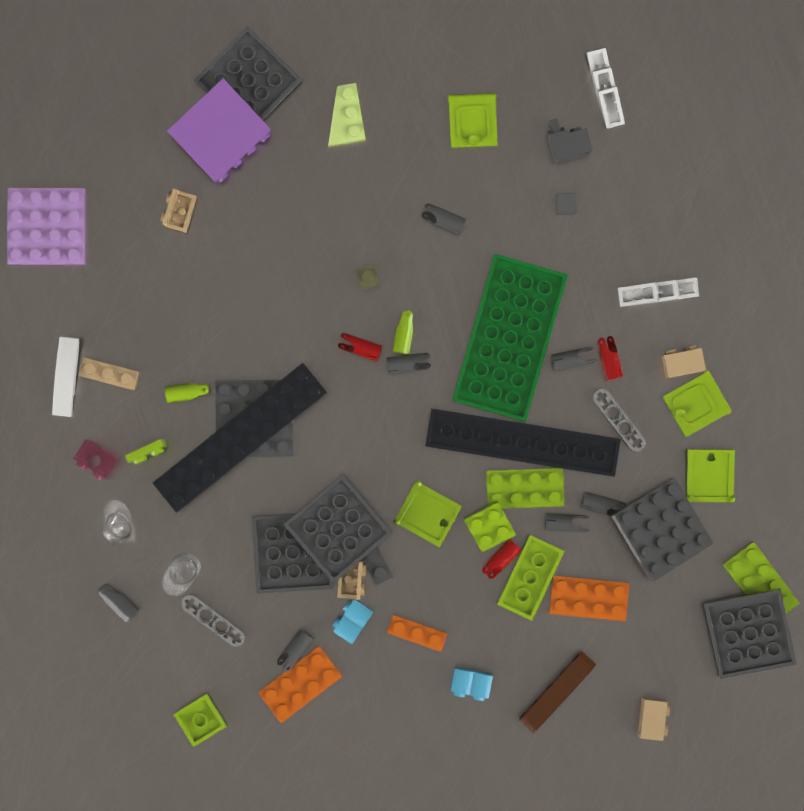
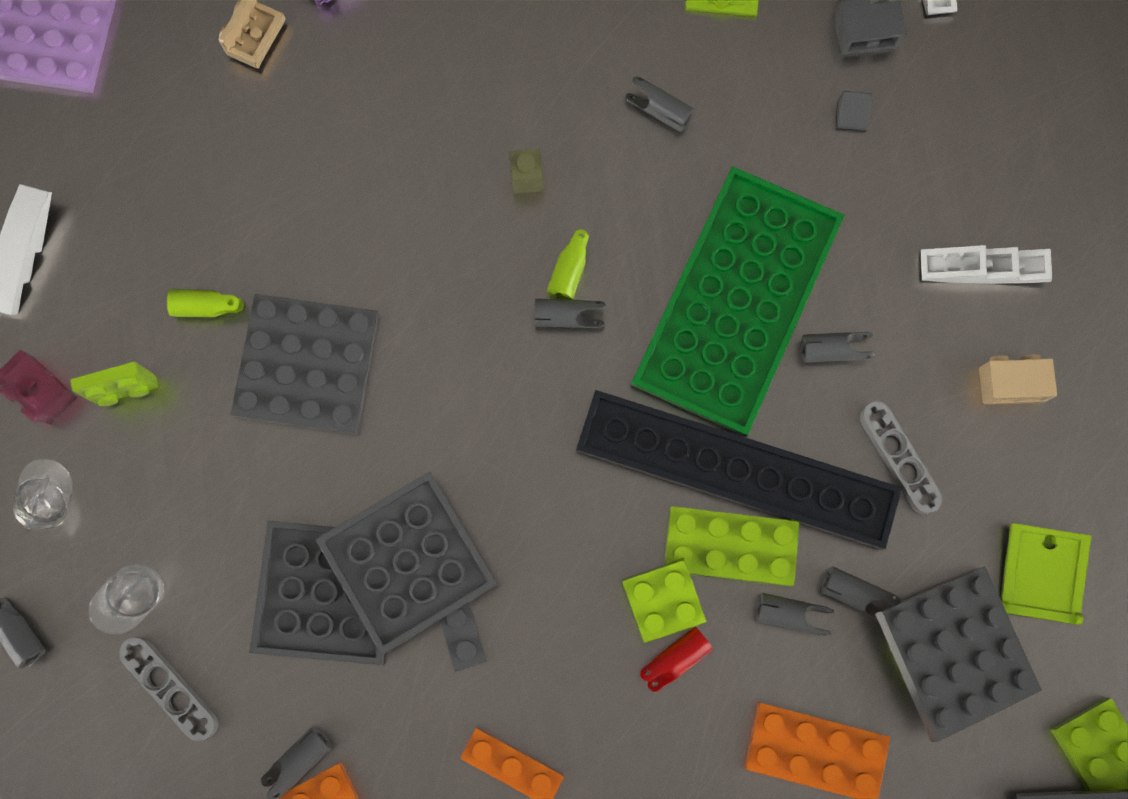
camera: 10 degrees right, 10 degrees down
tan plate [78,357,140,391] -> none
black plate [152,363,327,513] -> none
medium azure brick [332,599,374,644] -> none
tan bracket [337,560,366,600] -> none
red piece [338,333,383,362] -> none
lime container [393,480,462,548] -> none
lime plate [497,534,565,621] -> none
red piece [598,336,624,381] -> none
lime container [663,370,732,437] -> none

